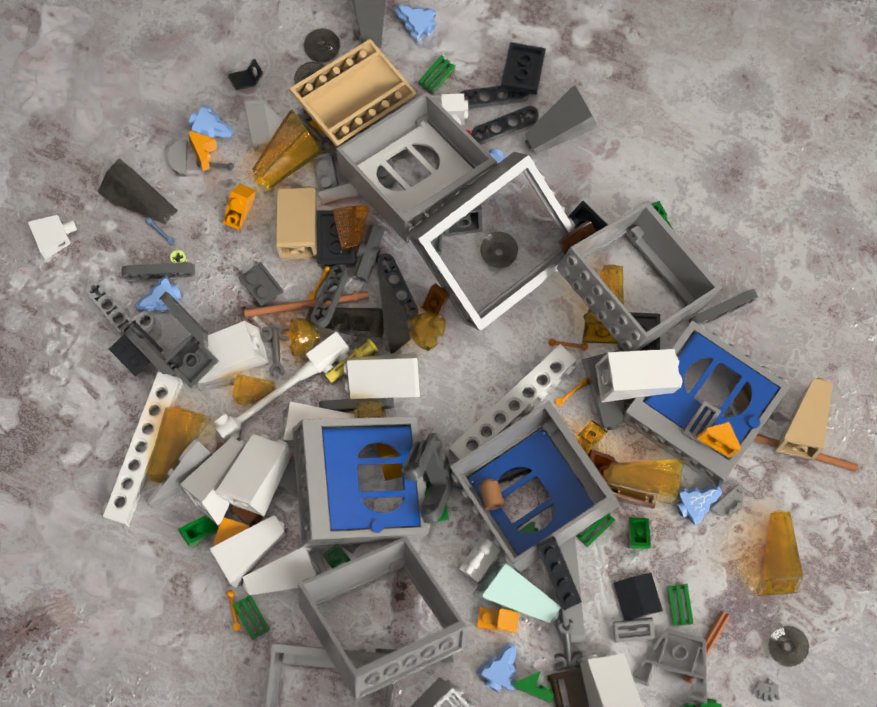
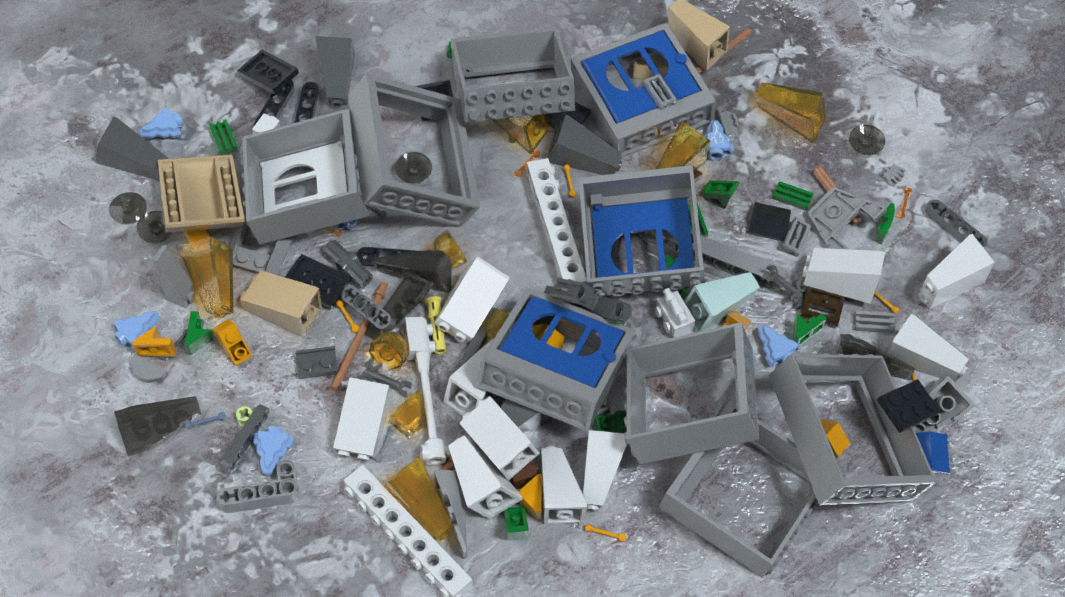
camera: 65 degrees left, 15 degrees down
white torso [28,215,77,259] -> none
black hinge [109,323,163,377] -> none
dark grey plate [125,292,219,388] -> none
black bracket [228,59,263,90] -> none
green tile [233,595,270,640] -> none
clear orange slope [332,205,369,249] -> none
reddish brown plate [422,283,450,319] -> none
medium nougat brick [479,479,504,510] -> none
black plate [536,536,582,611] -> none
reddish brown plate [558,221,596,255] -> none
white slope [595,349,682,402] -> none
dark grey beam [689,289,759,325] -> none
light orange slope [696,422,741,458] -> none
none -> green slope [185,311,214,355]

